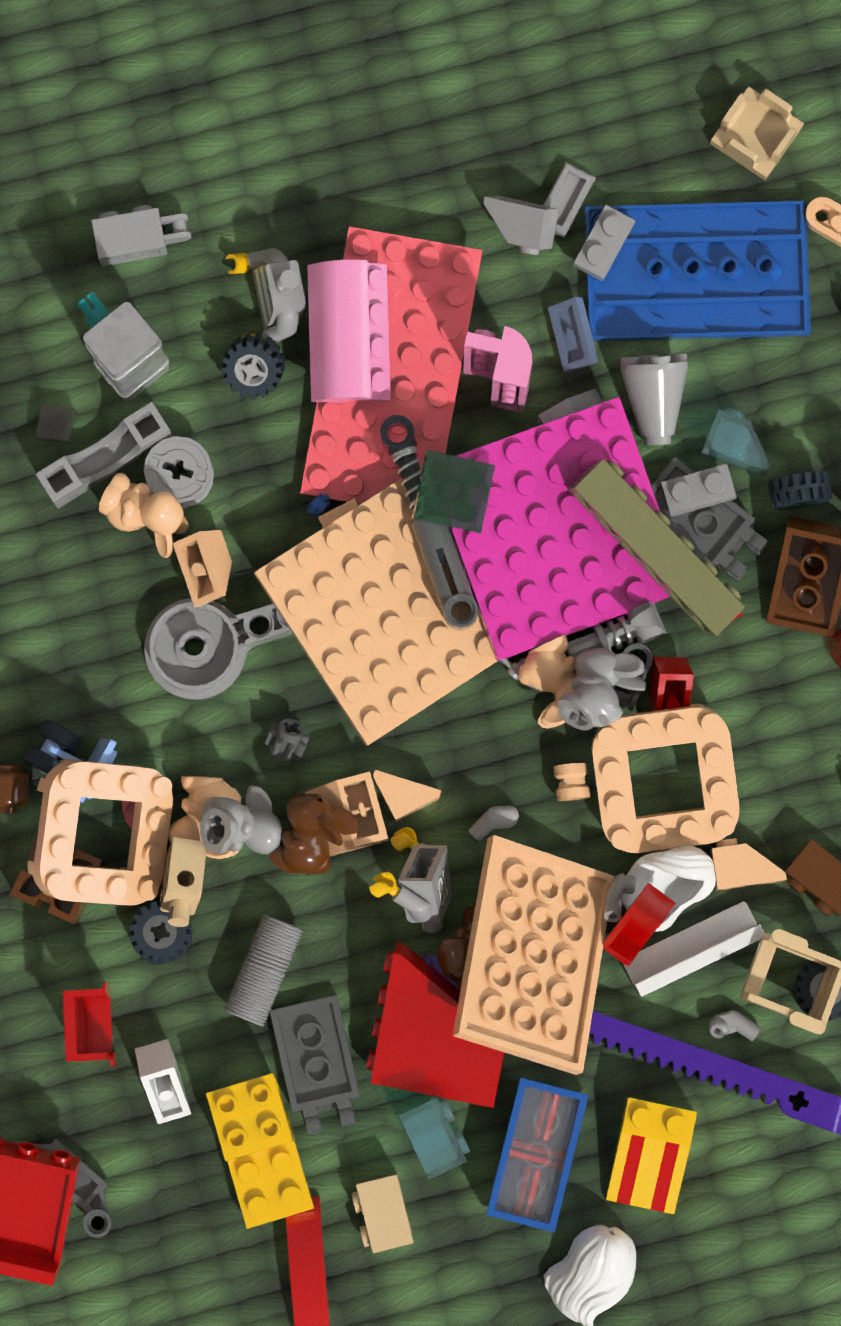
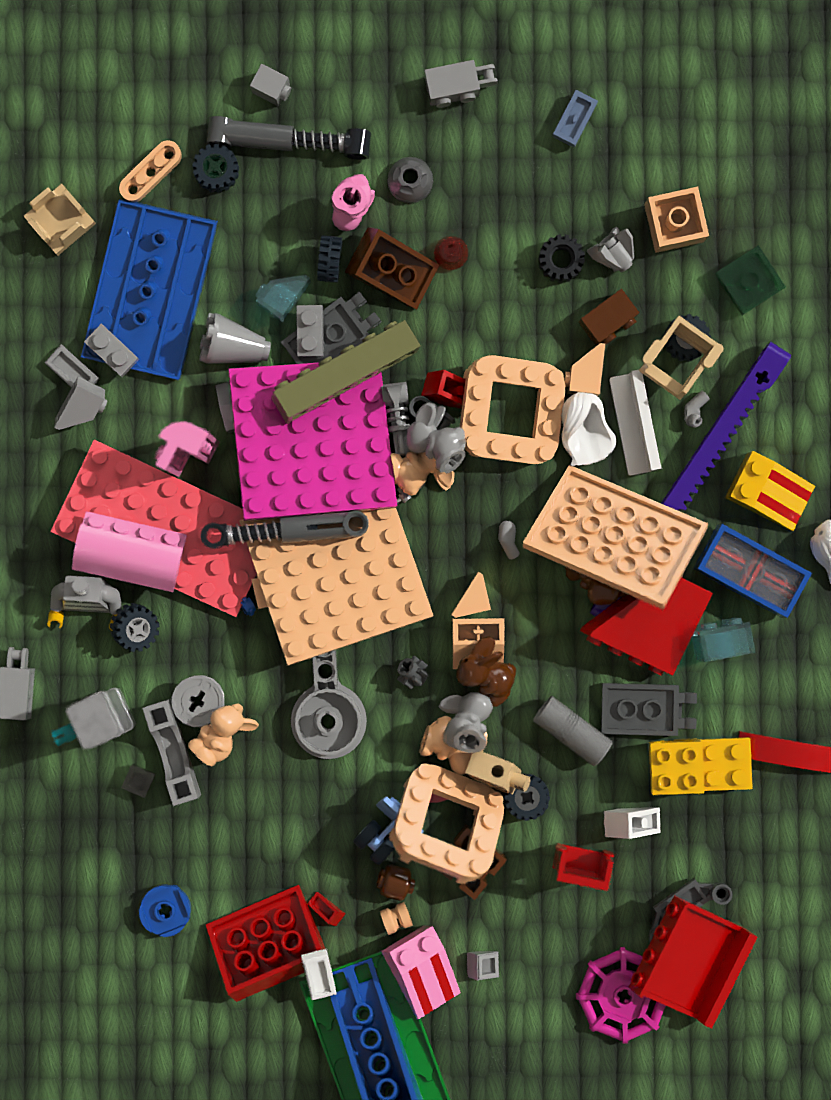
camera: 85 degrees left, 5 degrees up
light nougat slope [173,530,232,608] -> none
tan brick [351,1173,414,1253] -> none
light grey torso [369,827,452,933] -> none
clear green plate [412,450,495,534] -> none
sand blue plate [548,297,599,372] -> none
light nougat wheel [553,763,591,801] -> none
red panel [603,883,676,966] -> none
light grey arm [604,873,636,922] -> none

